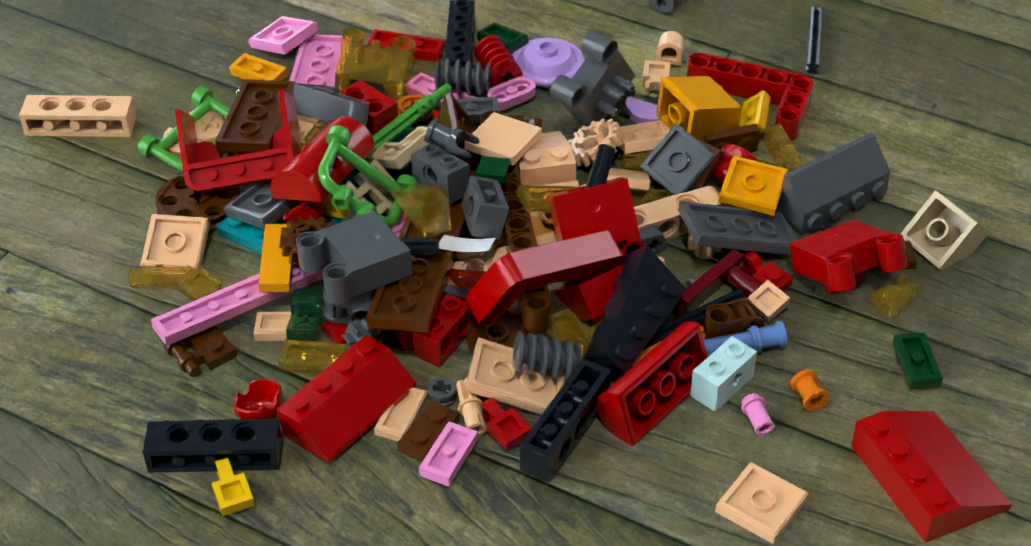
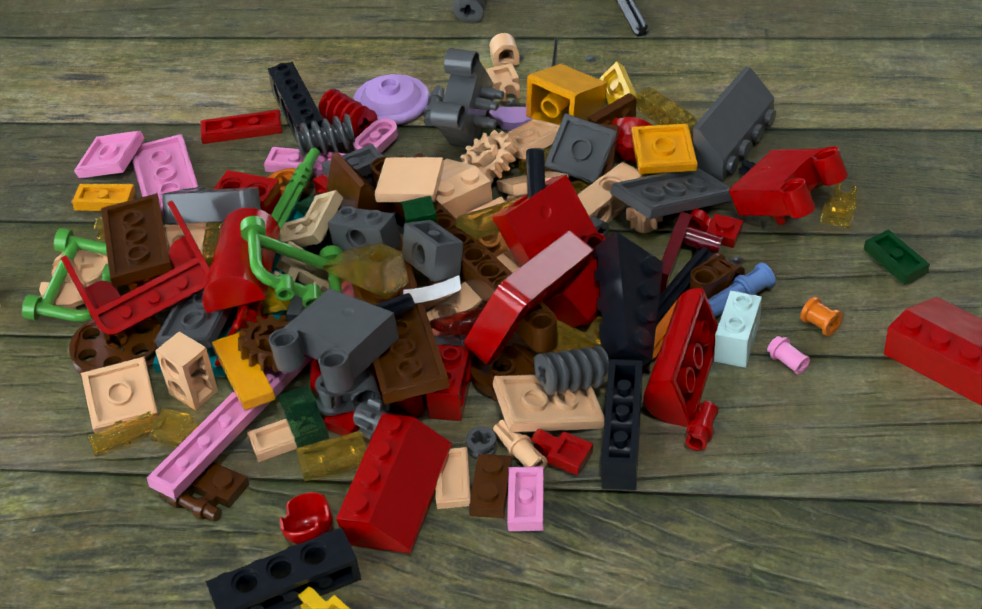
camera: 20 degrees left, 0 degrees up
clear yellow piece [334,28,416,101] -> none
dark grey piece [424,118,479,159] -> none
dark green tile [476,22,529,53] -> none
red beam [687,53,814,142] -> none
light nougat tile [715,462,809,544] -> none
light nougat plate [748,280,790,322] -> none
tan slope [901,190,991,270] -> none
none -> light nougat brick [155,332,218,411]
none -> red pin [685,401,718,451]

